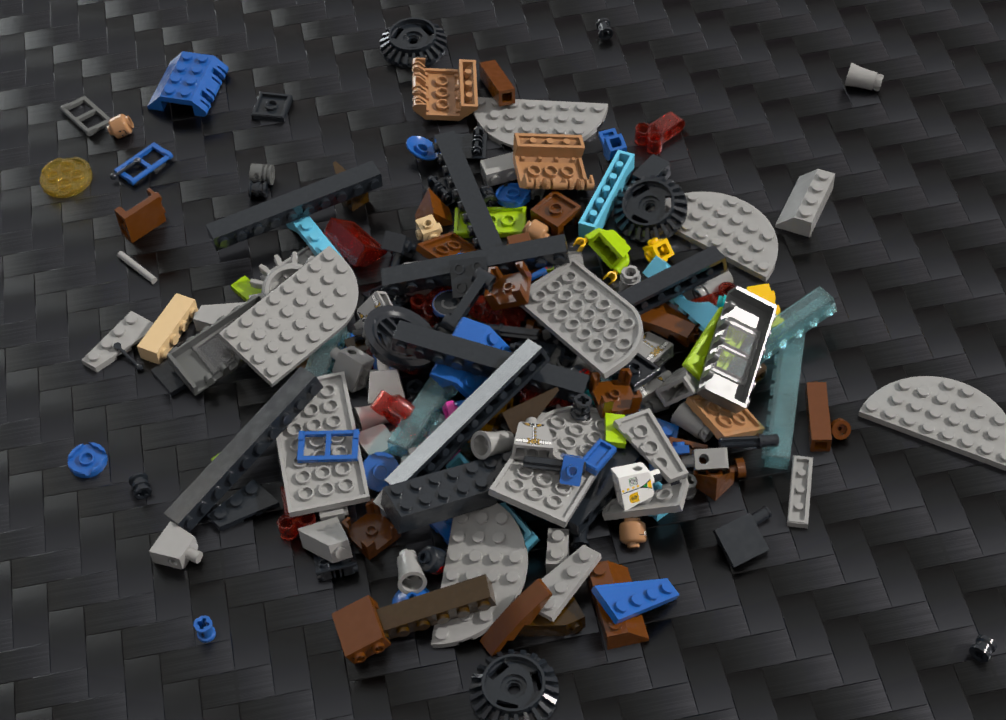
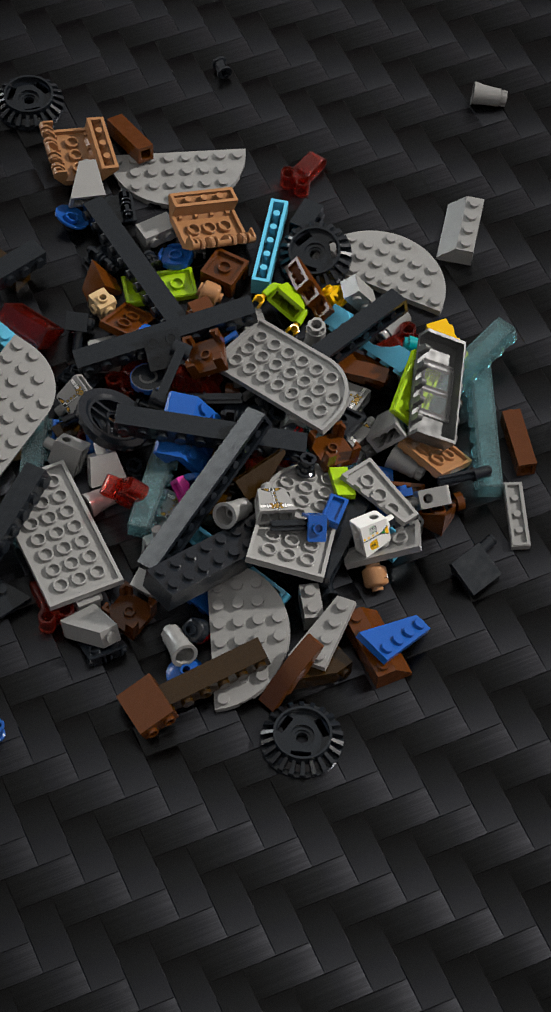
camera: 20 degrees left, 5 degrees up
blue window [297,429,360,463] -> none
light grey torso [359,424,404,459] -> none
blue tile [363,452,399,492] -> none
blue brick [598,128,627,161] -> none
reddish brown tile [830,418,851,440] -> none
none -> light grey slope [69,159,106,208]
none -> reddish brown slope [284,256,335,321]
none -> light grey brick [340,274,376,312]

